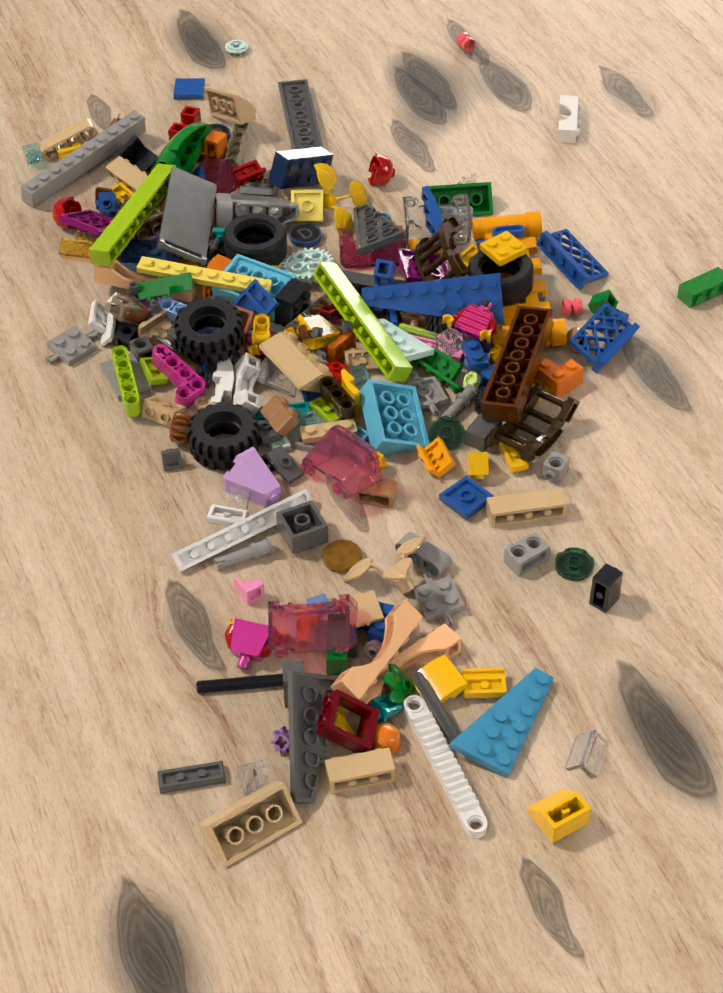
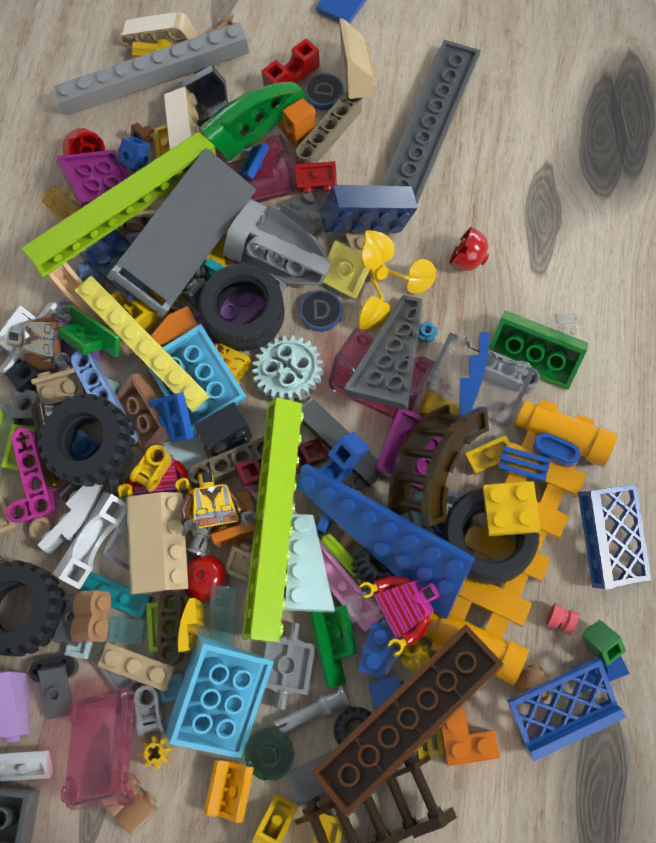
camera: 35 degrees right, 25 degrees up
clear light blue bracket [22,143,43,165] -> none
yellowish green tile [463,371,481,388] -> none

